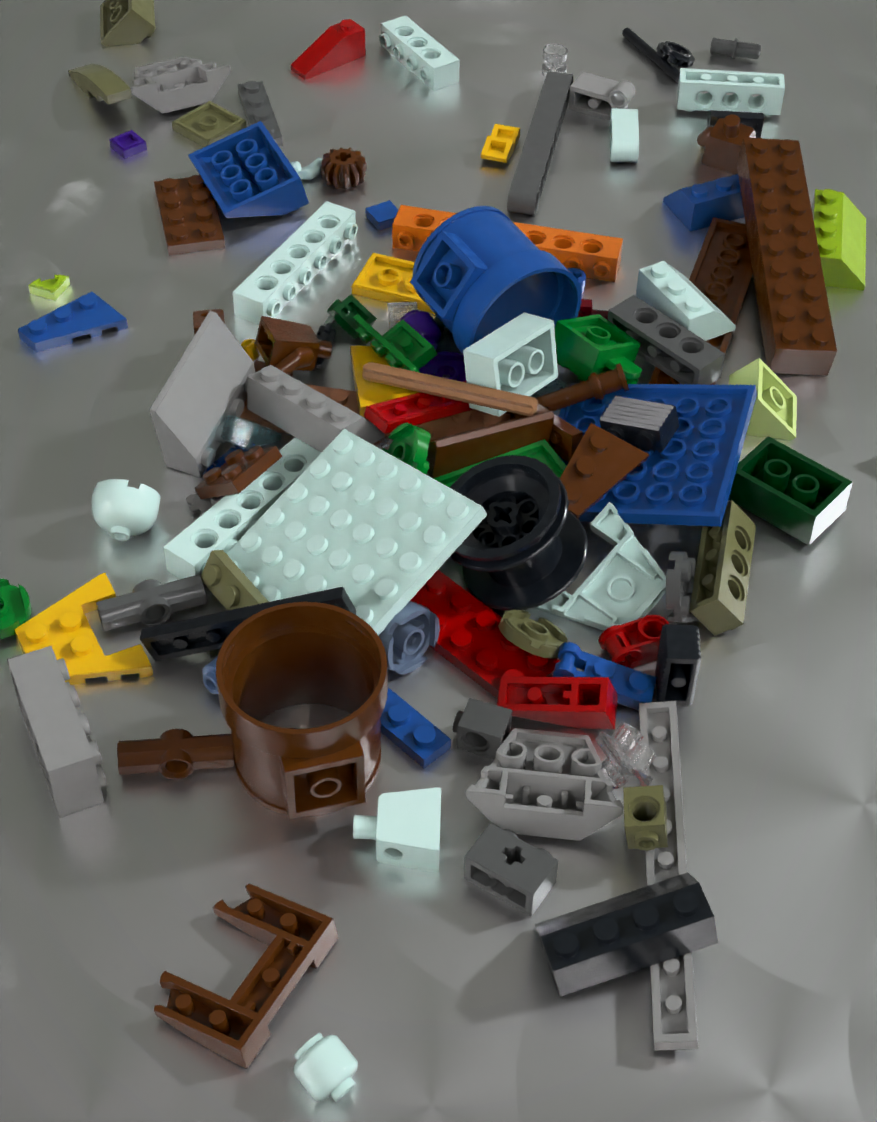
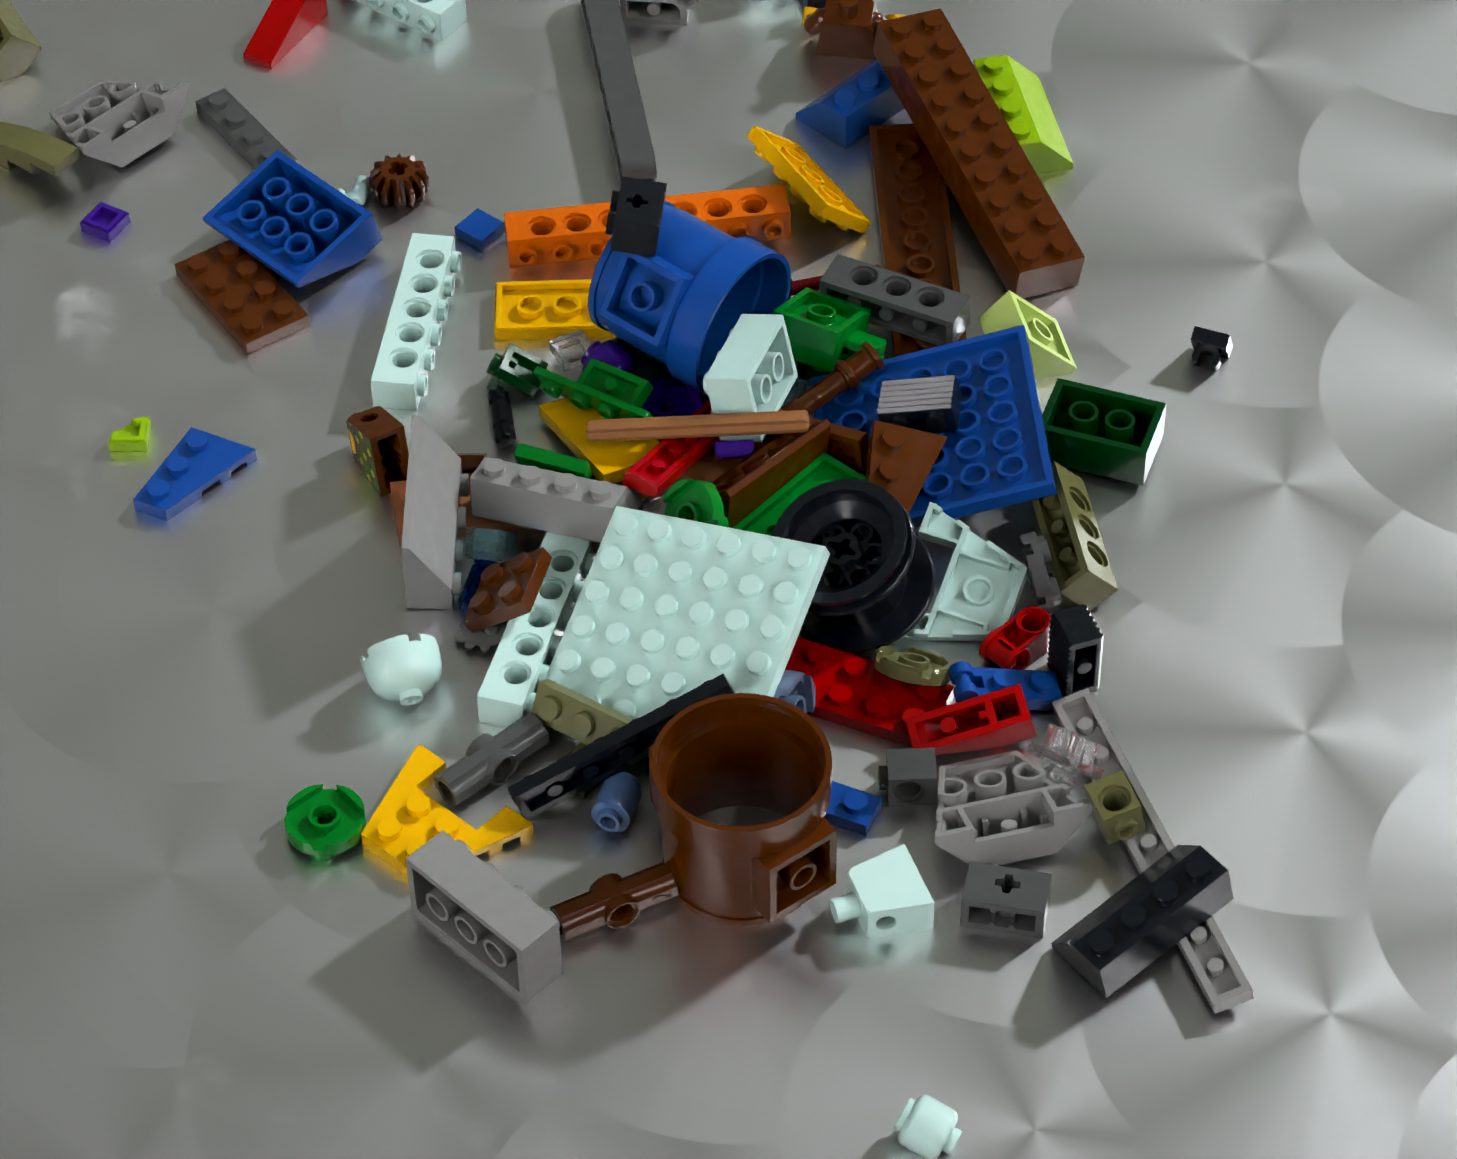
camera: 20 degrees left, 0 degrees up
reddish brown wedge [154,884,339,1069] -> none
olive tile [172,101,247,147] -> none
reddish brown torso [241,316,332,375] -> none
yellow slope [481,124,520,163] -> none
light aqua beam [610,108,639,163] -> none
light aqua slope [636,261,736,341] -> none
none -> green tile [514,443,595,480]
none -> black brick [605,177,667,257]
none -> dark purple tile [714,440,754,460]
none -> yellow plate [746,125,872,234]

